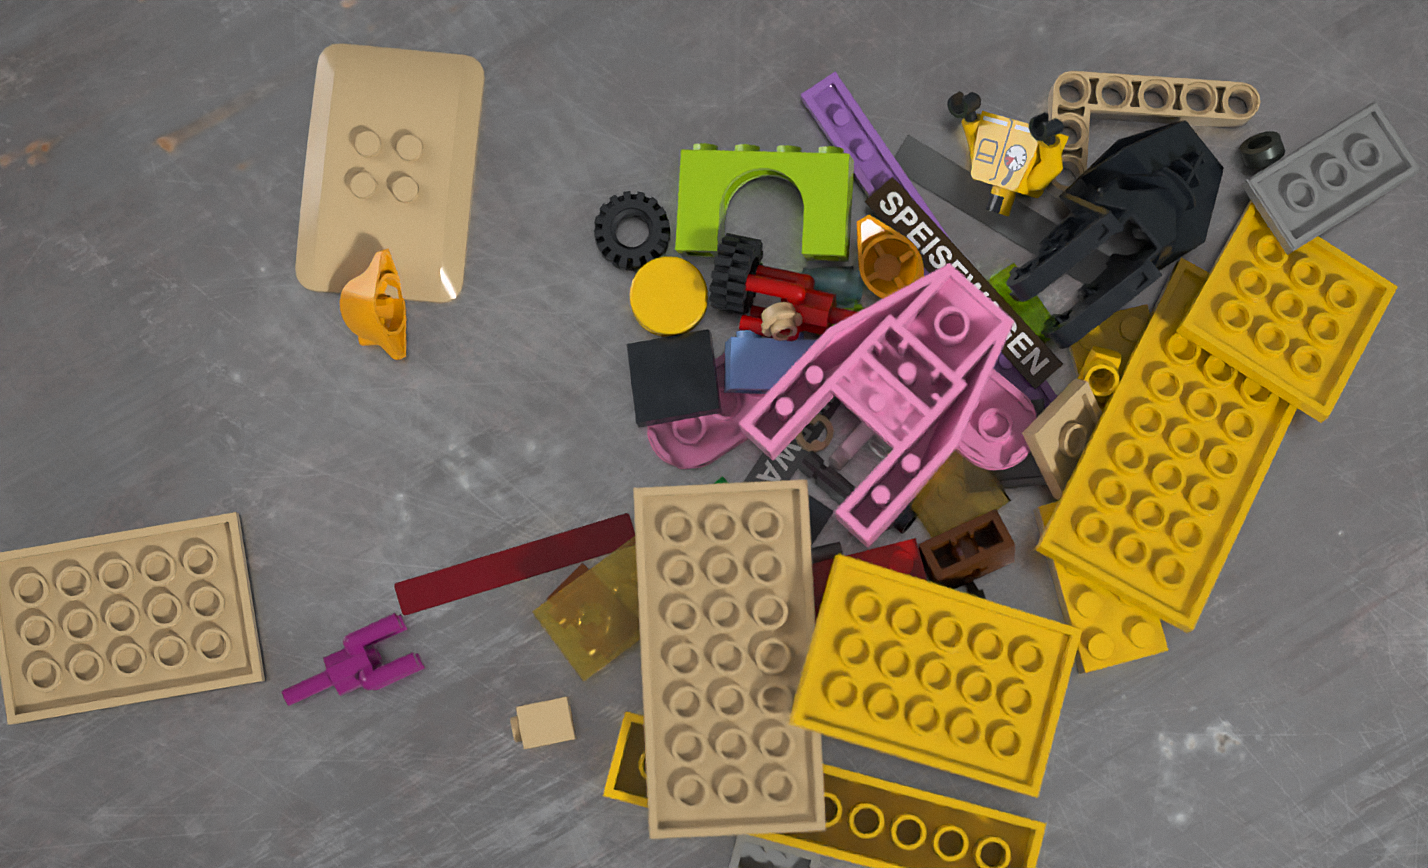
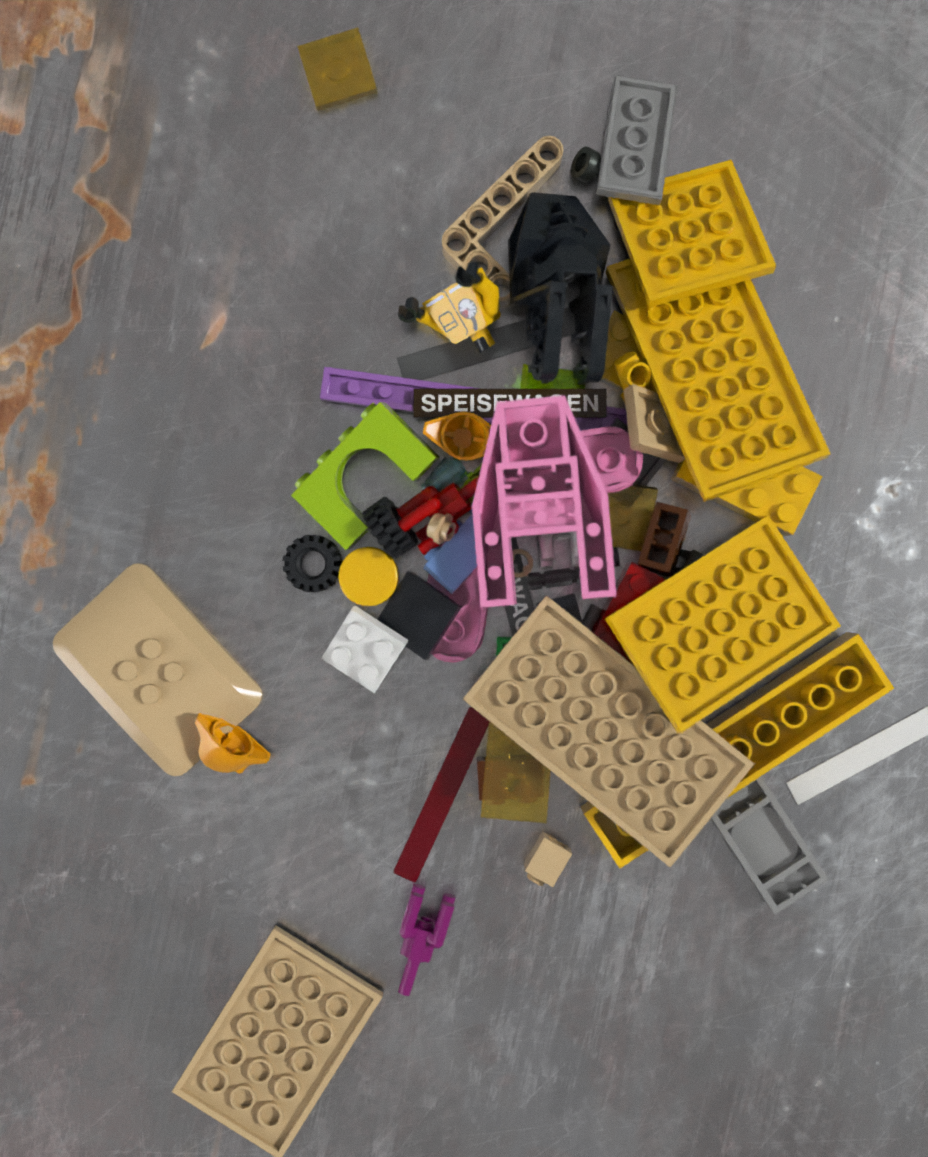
camera: 45 degrees left, 5 degrees up
none -> white plate [321,605,409,693]

